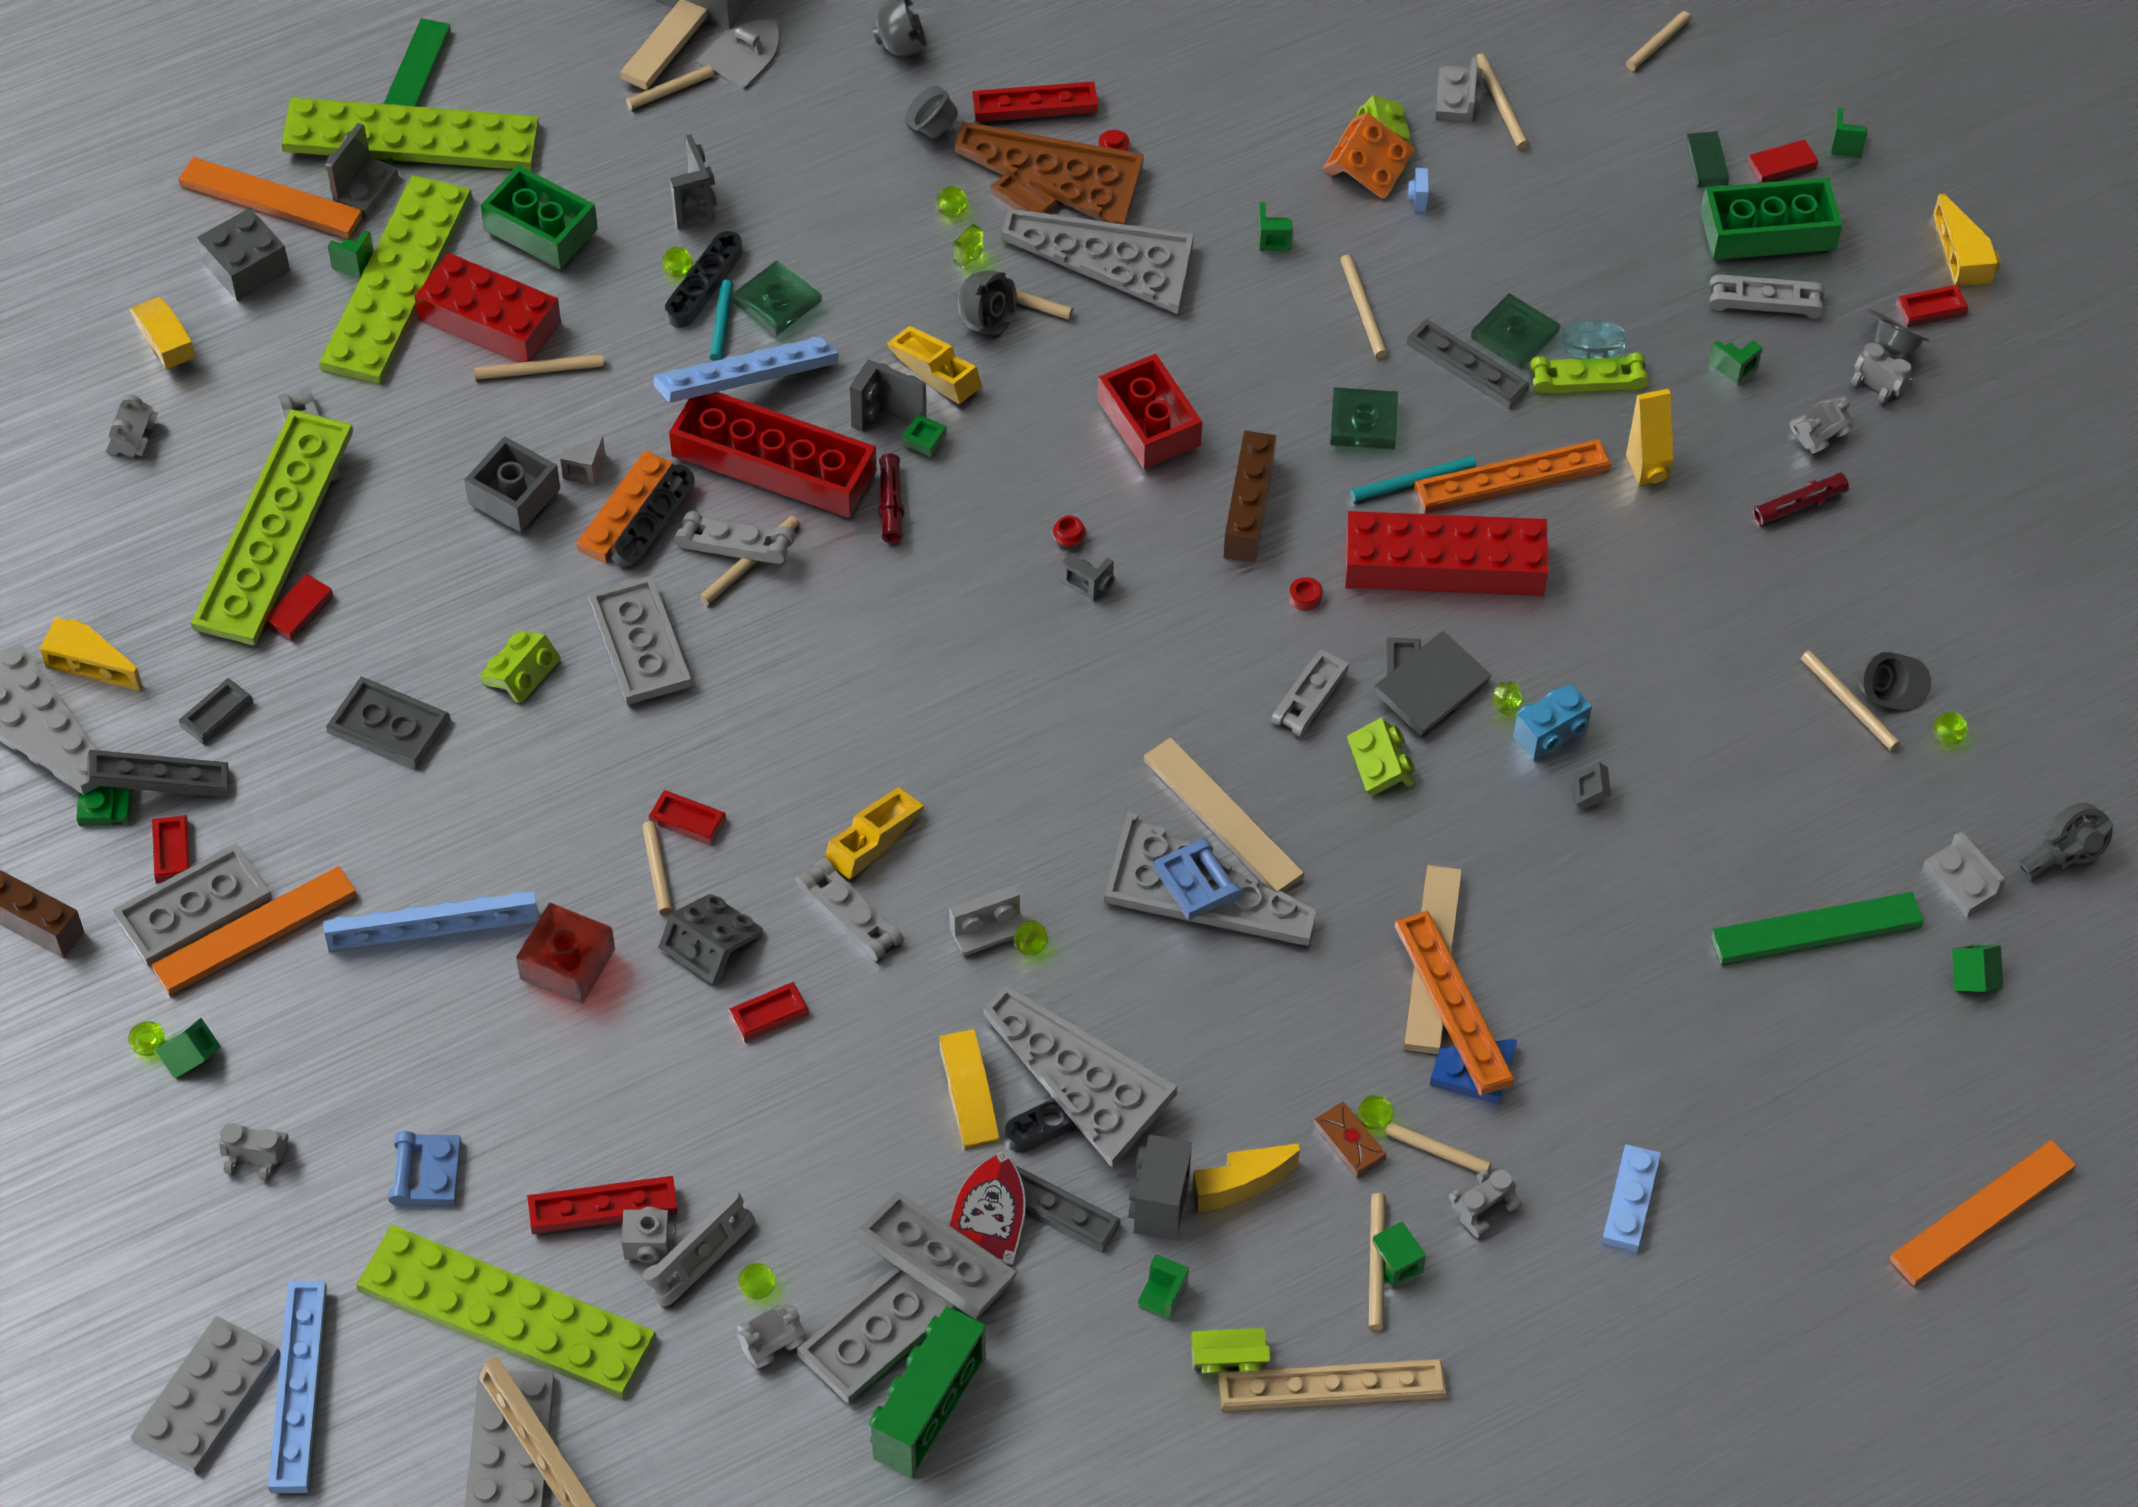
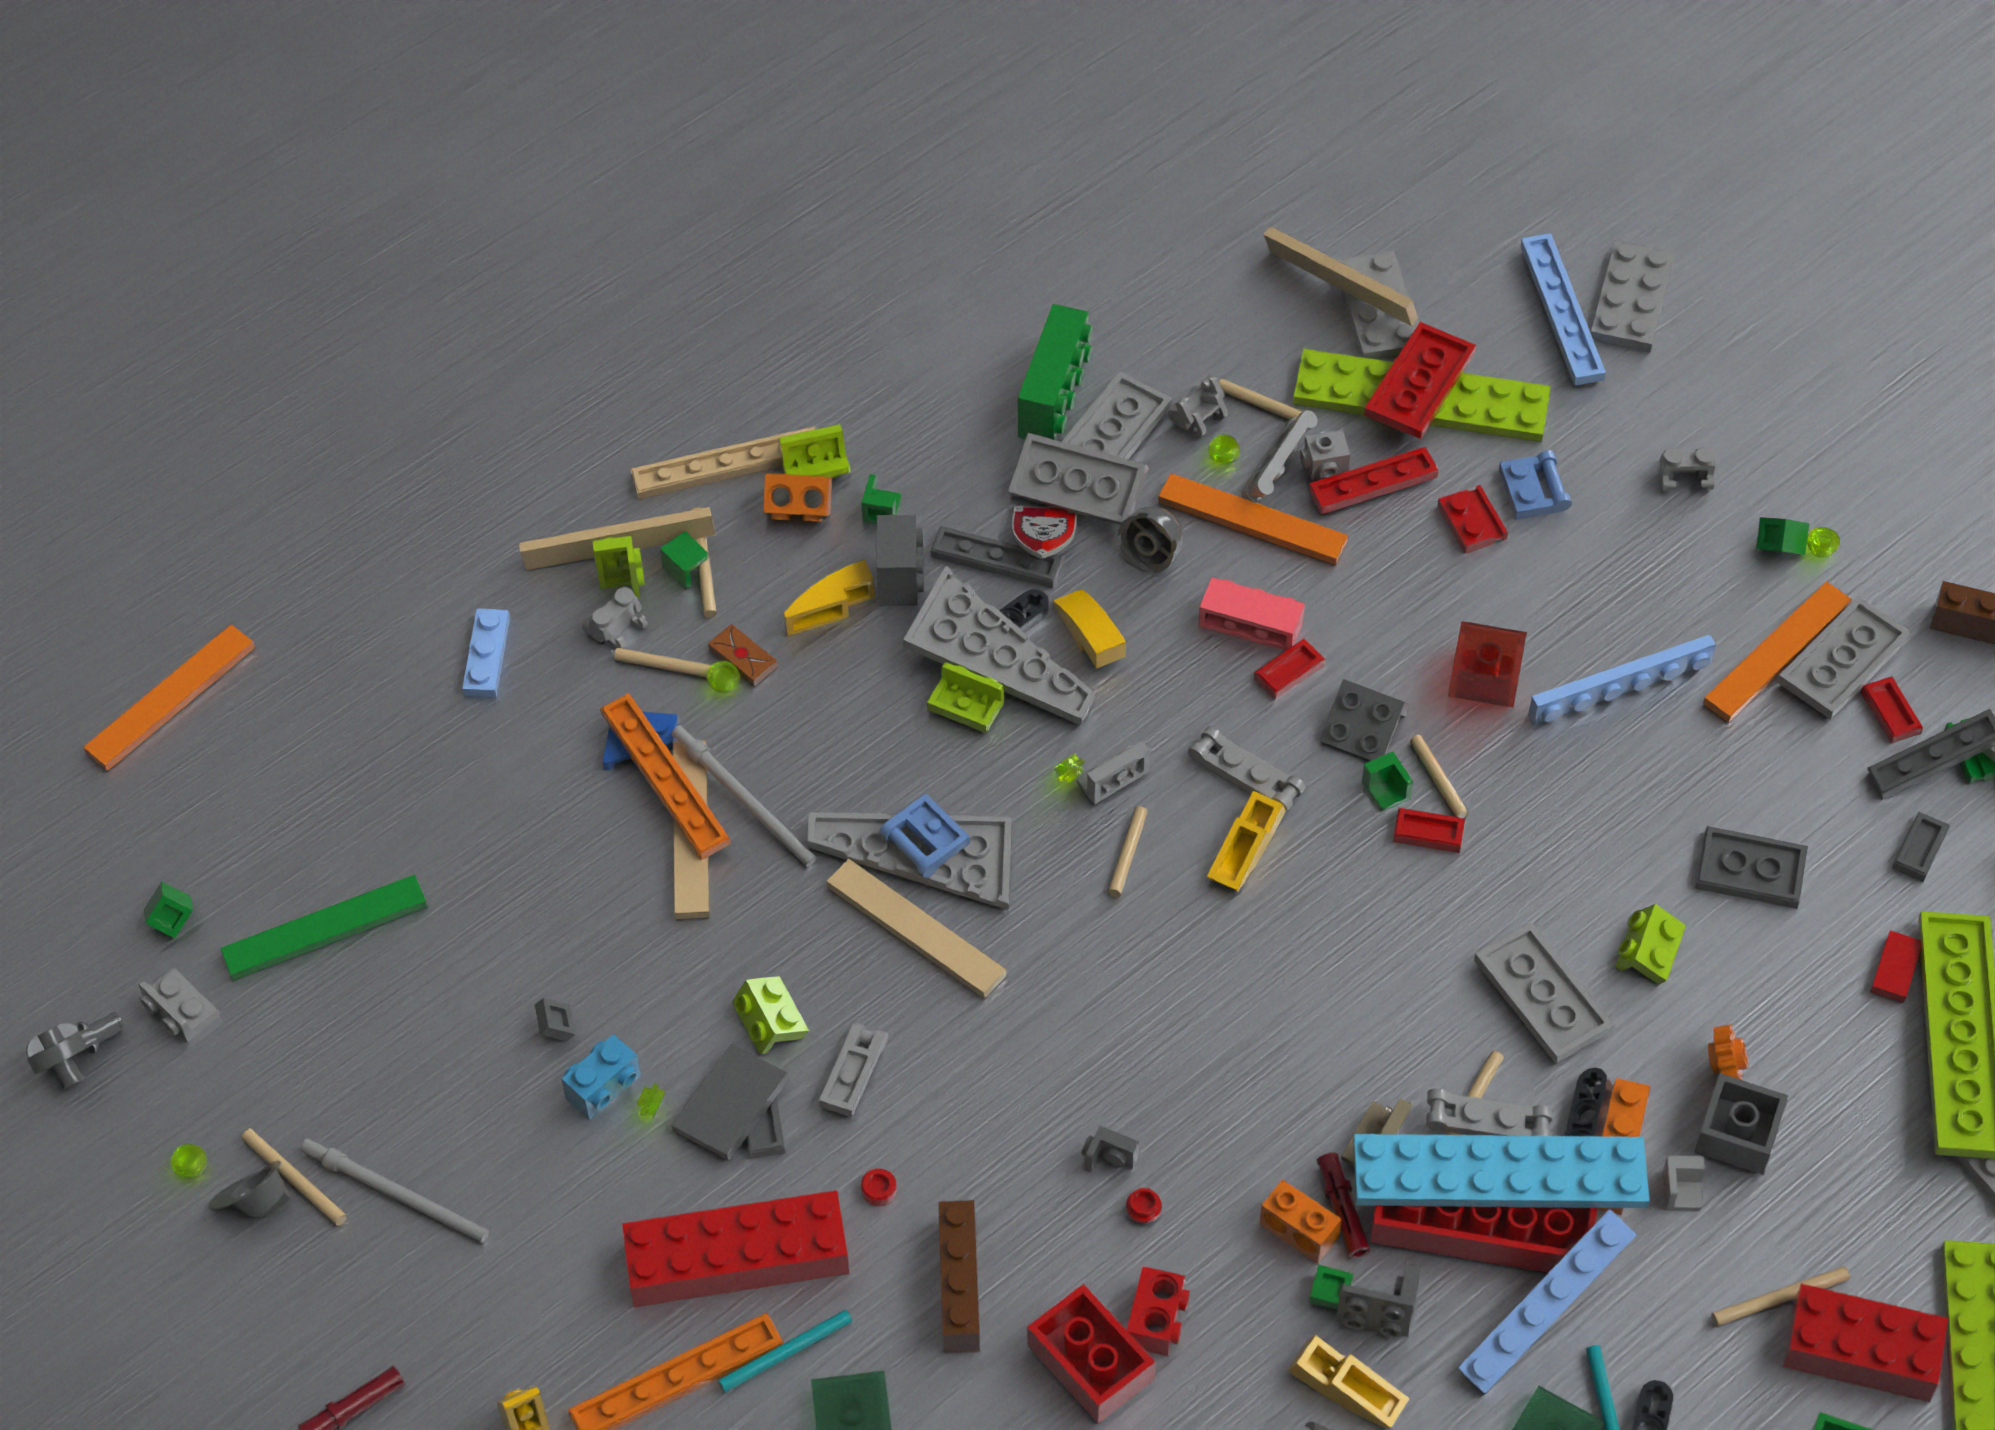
camera: 170 degrees right, 0 degrees up
none -> light grey bar [300,1138,489,1243]
none -> tan tile [519,507,716,571]
none -> lime bracket [592,536,645,598]
none -> light grey bar [671,725,816,867]
none -> orange brick [763,473,832,522]
none -> lime bracket [927,662,1004,733]
none -> tan bar [1108,806,1148,897]
none -> dark grey cylinder [1118,507,1183,573]
none -> red brick [1127,1266,1190,1356]
none -> orange tile [1158,473,1348,565]
none -> coral brick [1198,577,1305,651]
none -> tan bar [1219,378,1302,420]
none -> orange brick [1259,1179,1342,1264]
none -> dark tan bracket [1341,1098,1413,1167]
none -> medium azure plate [1353,1134,1650,1208]
none -> green panel [1362,751,1413,811]
none -> red plate [1364,322,1476,439]
none -> red plate [1437,485,1508,554]
none -> orange gear [1708,1024,1748,1080]

